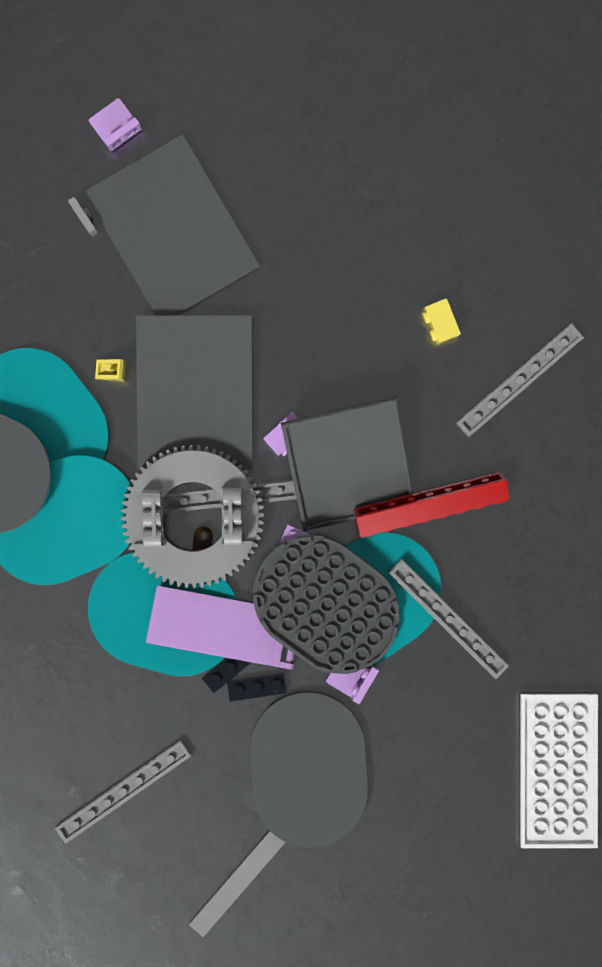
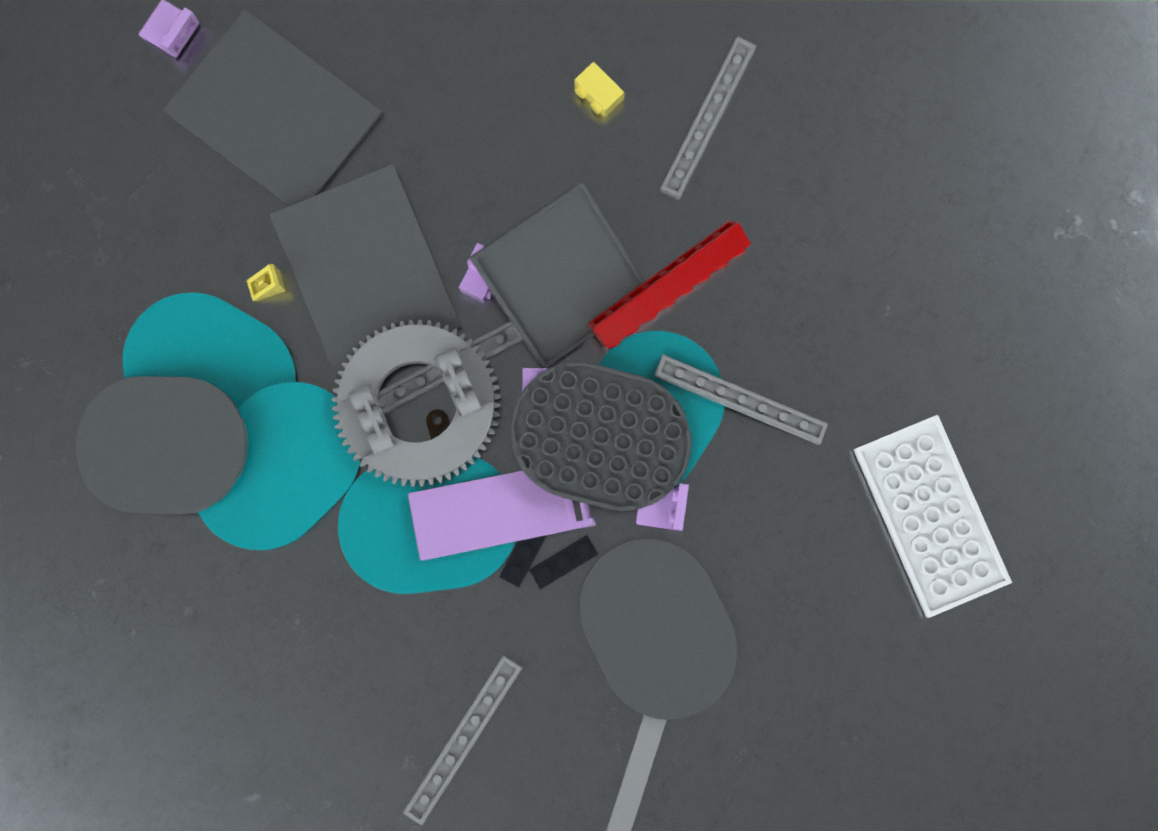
camera: 25 degrees left, 5 degrees down
light grey plate [68,197,98,236] -> none

